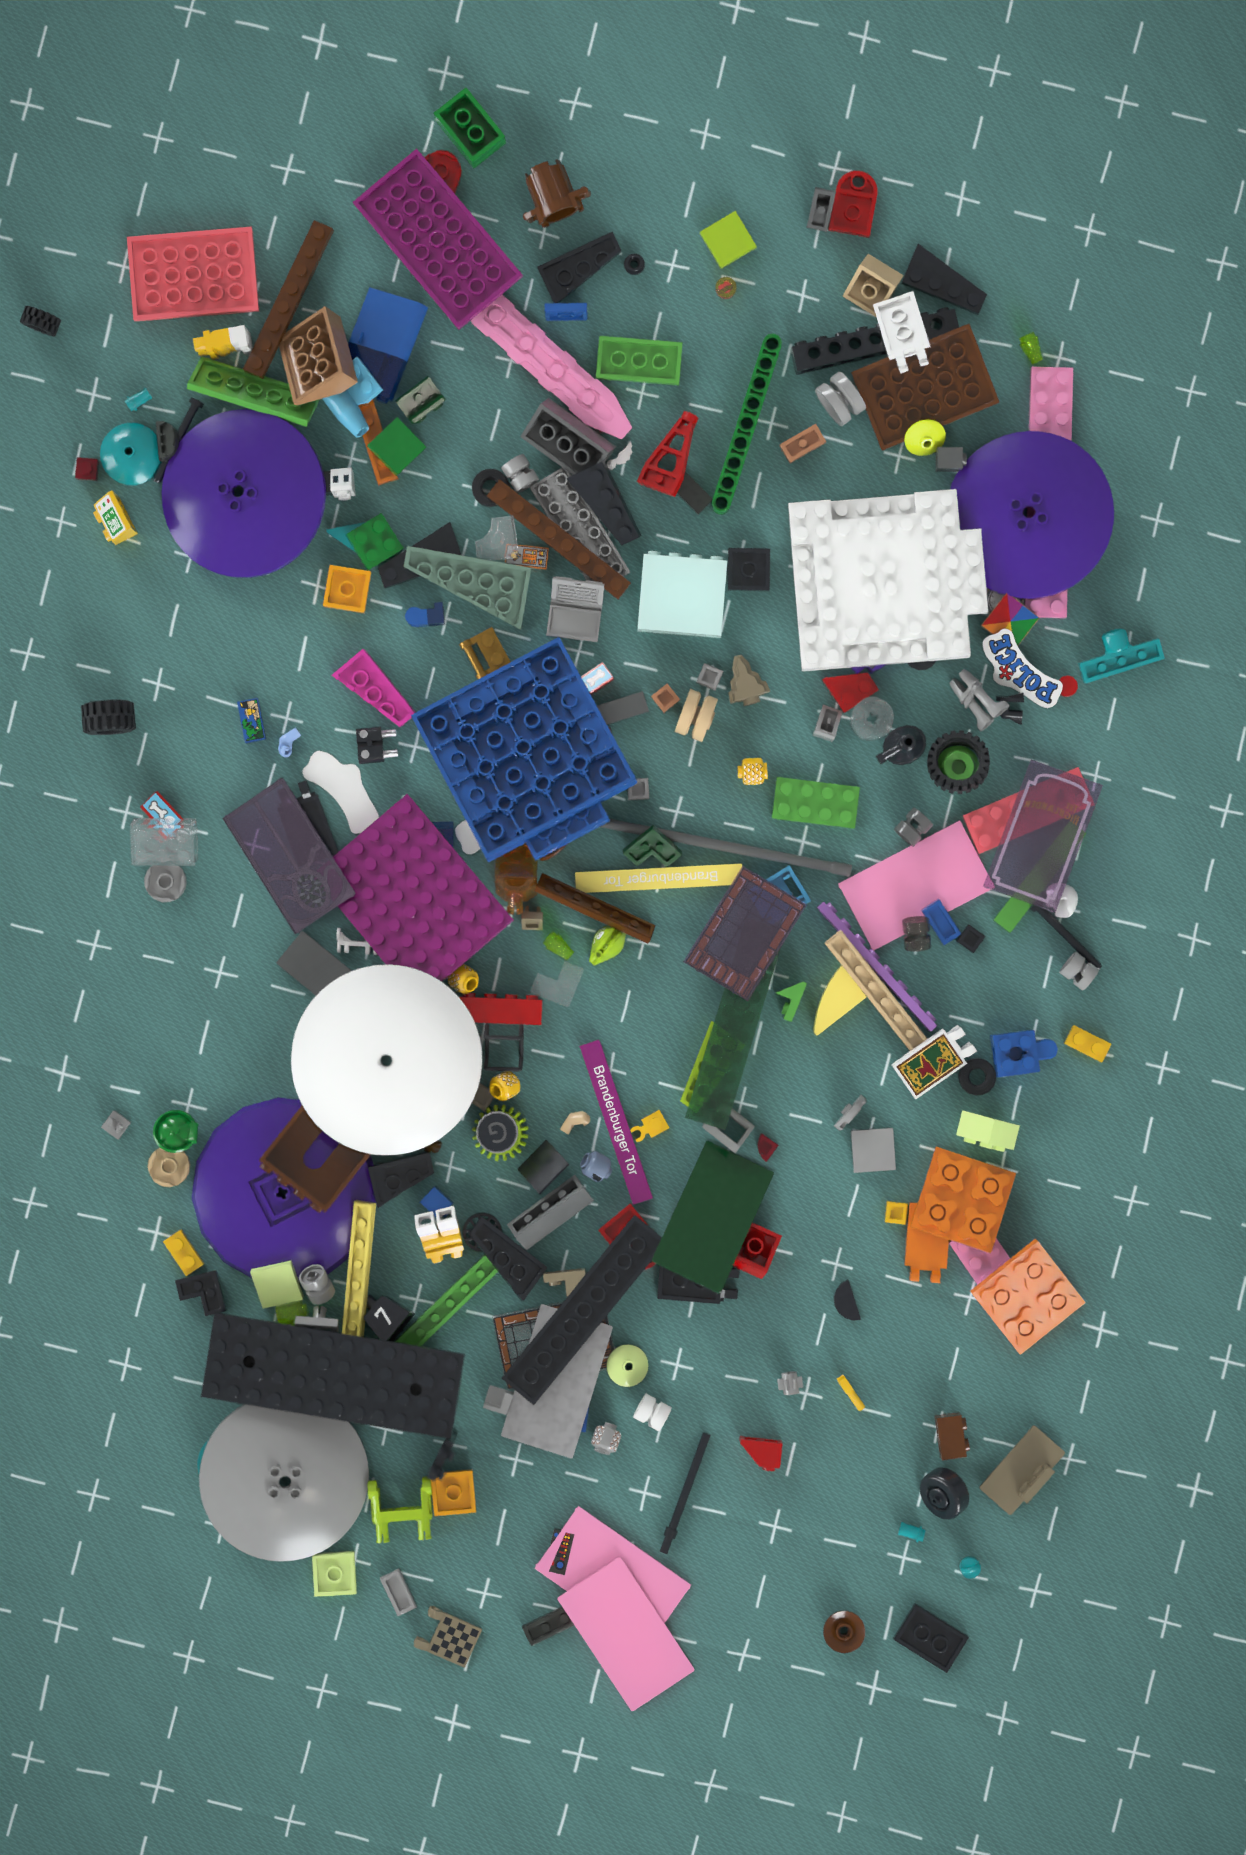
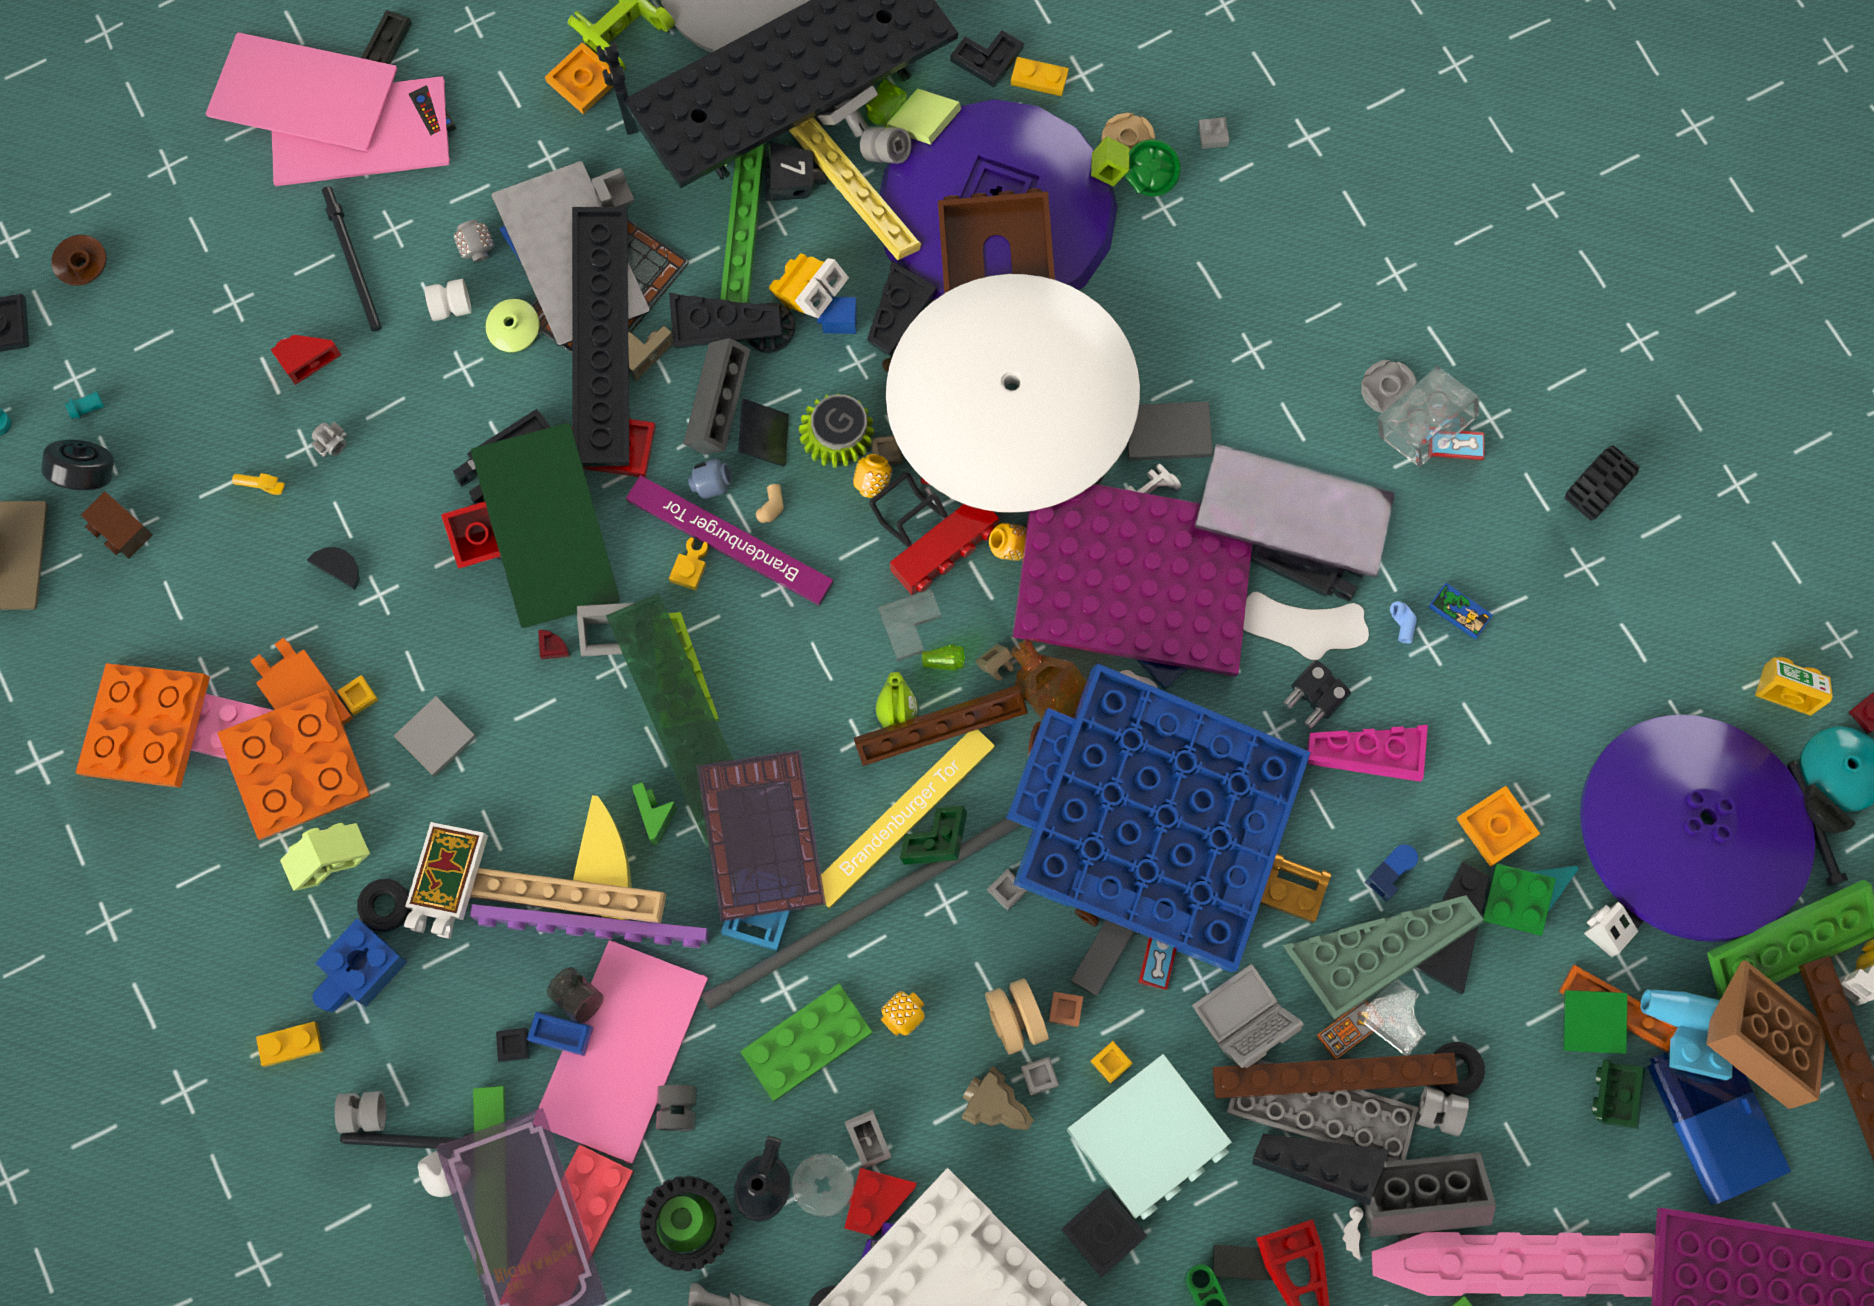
camera: 140 degrees right, 15 degrees down
light grey plate [834,1095,866,1130] -> none
none -> yellow tile [1090,1041,1133,1084]
none -> lime brick [1091,136,1129,187]

